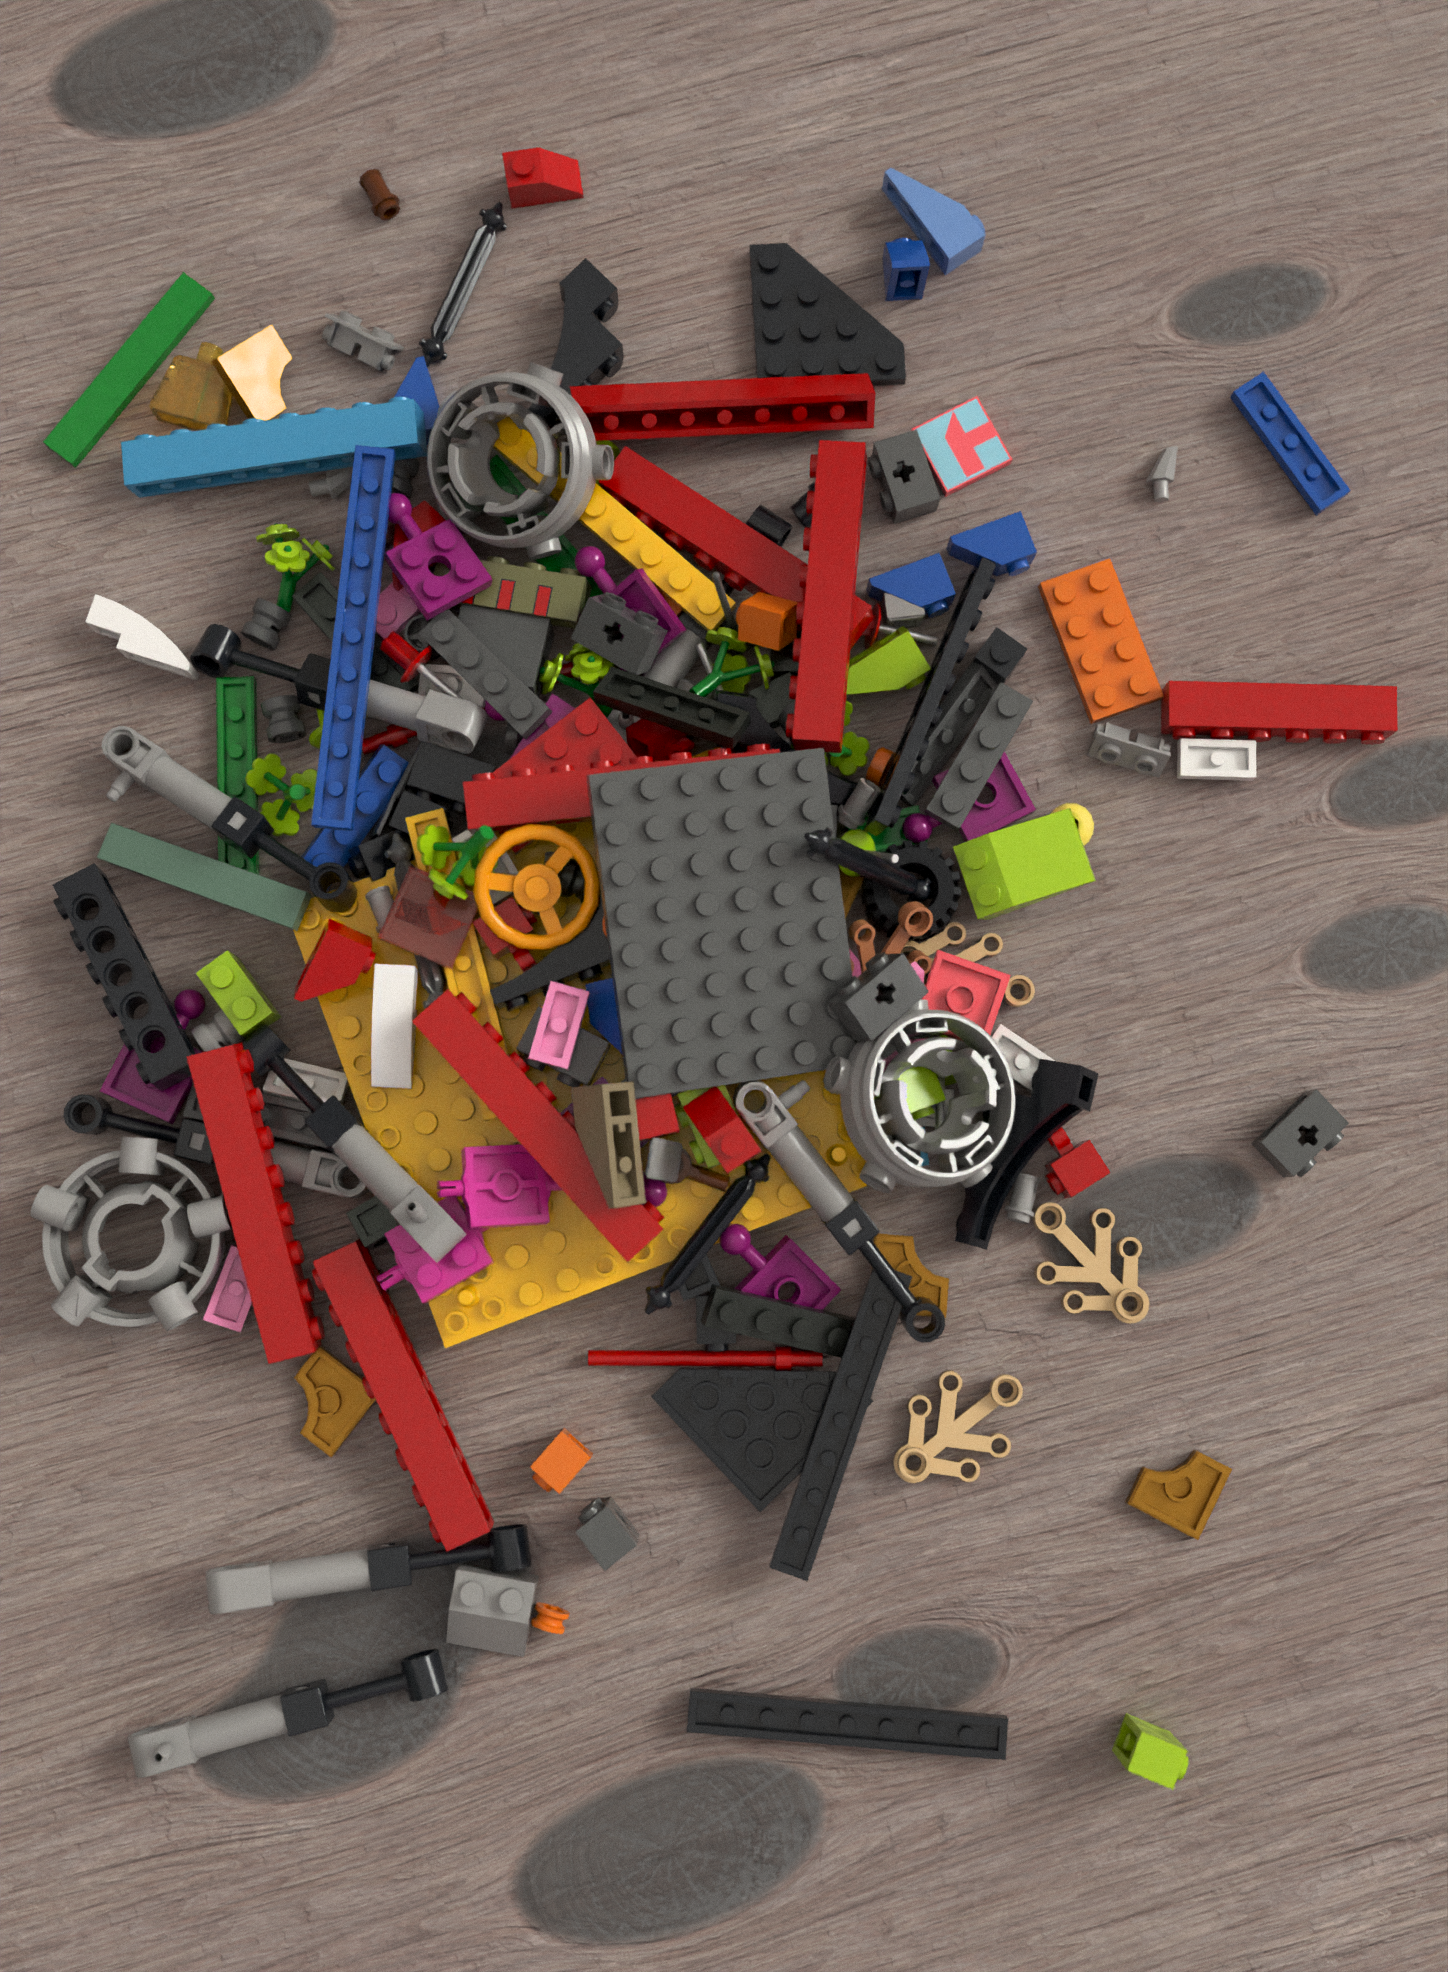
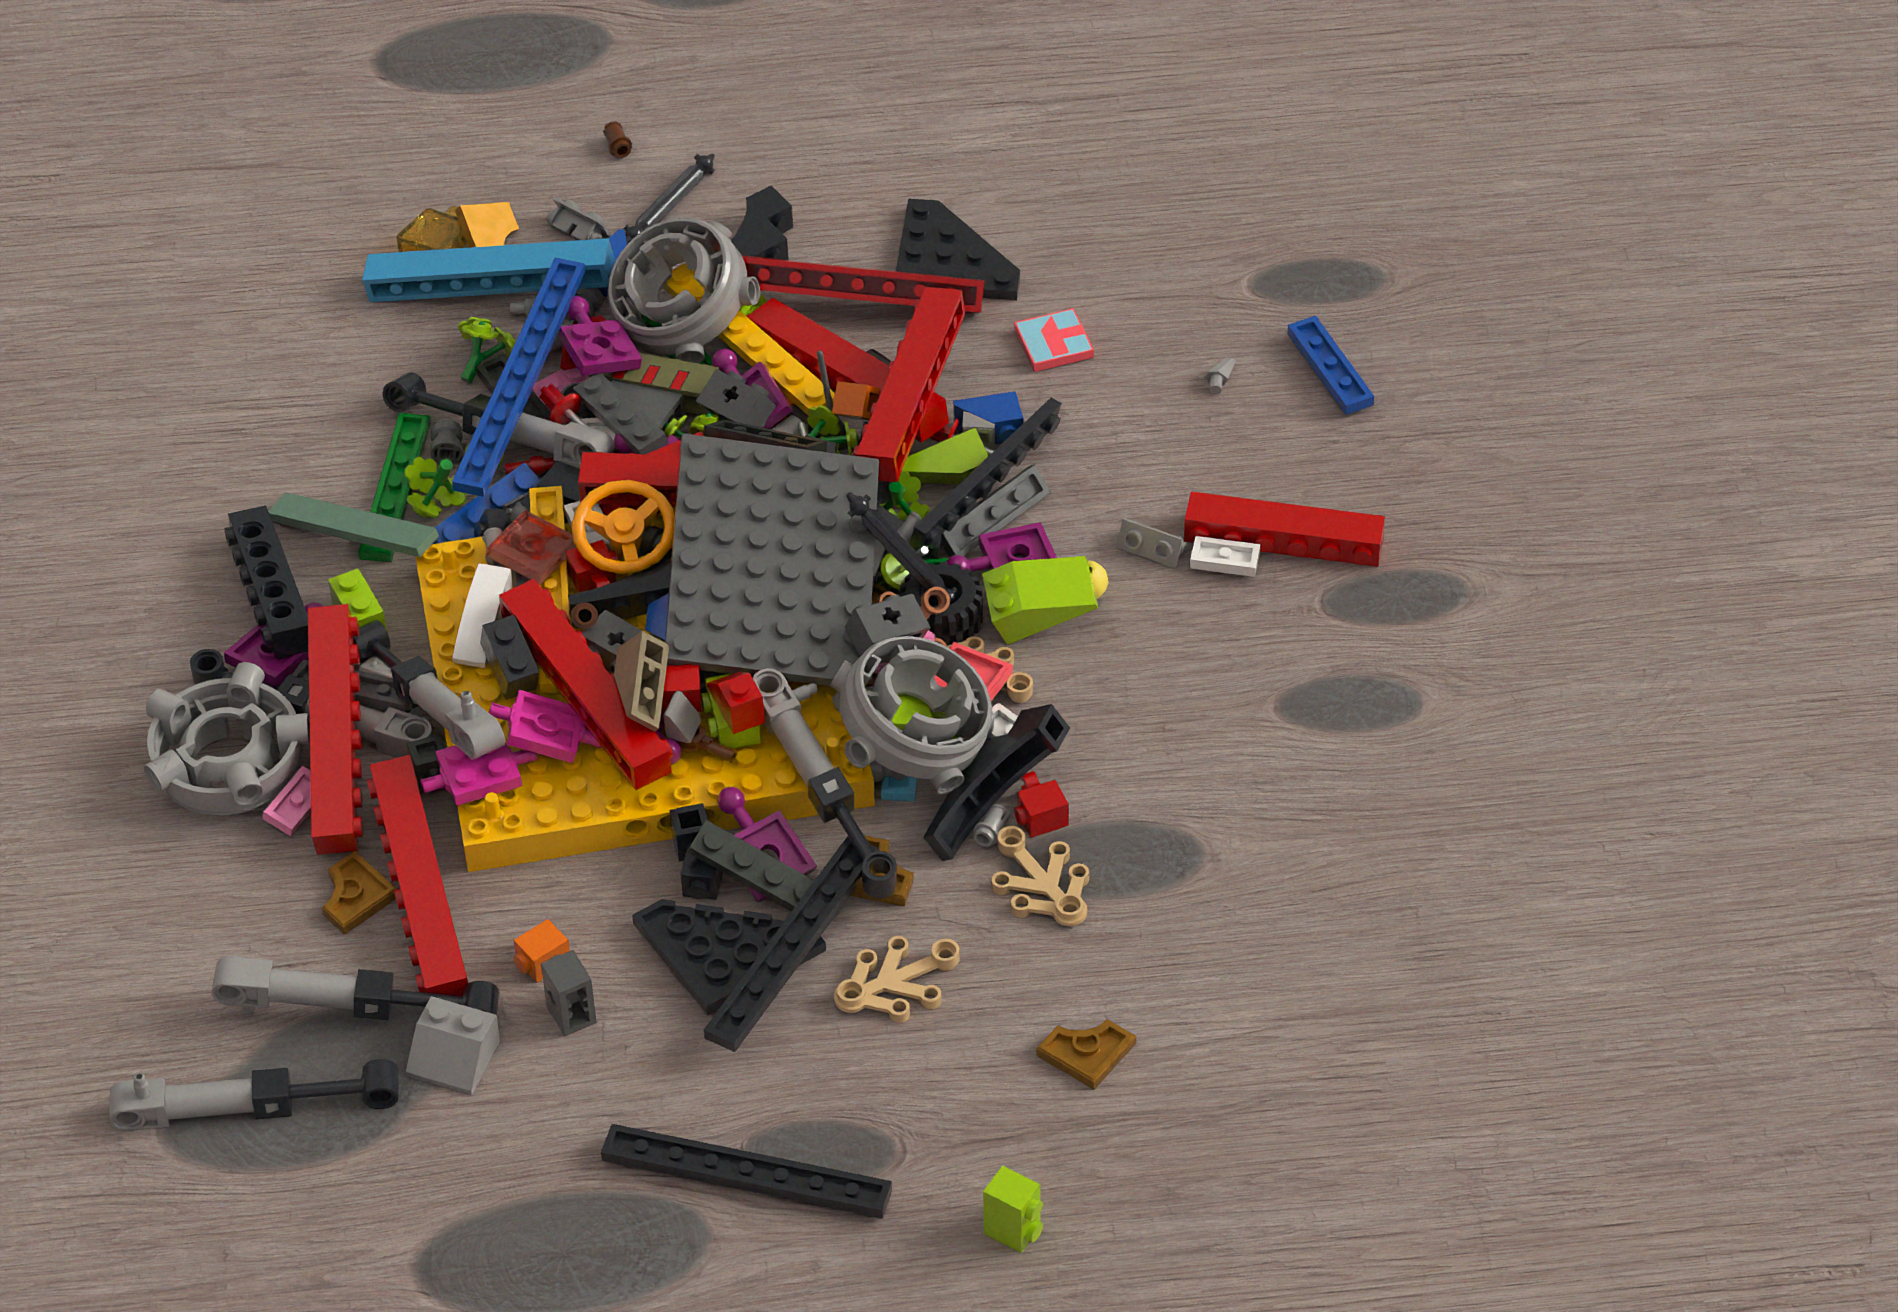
camera: 15 degrees right, 35 degrees down
green tile [43,272,215,468] -> none
white slope [85,594,199,680] -> none
piece [101,726,357,912] -> none
dark grey wheel [240,598,292,650] -> none
red slope [294,919,376,1002] -> none
lime plant [417,825,498,900] -> none
red slope [502,147,584,209] -> none
bright pink plate [529,981,590,1070] -> none
orange bush [530,1602,570,1634] -> none
red bar [588,1347,823,1371] -> none
black wheel [644,1153,771,1315] -> none
dark grey brick [868,430,940,524] -> none
medium blue slope [882,168,986,275] -> none
blue slope [882,238,930,301] -> none
dark grey plate [924,682,1033,832] -> none
blue slope [946,511,1037,576] -> none
black brick [972,627,1027,685] -> none
orange plate [1038,558,1164,724] -> none
dark grey brick [1251,1089,1349,1177] -> none
none -> black brick [480,615,540,700]
none -> reddish brown pin [571,603,598,629]

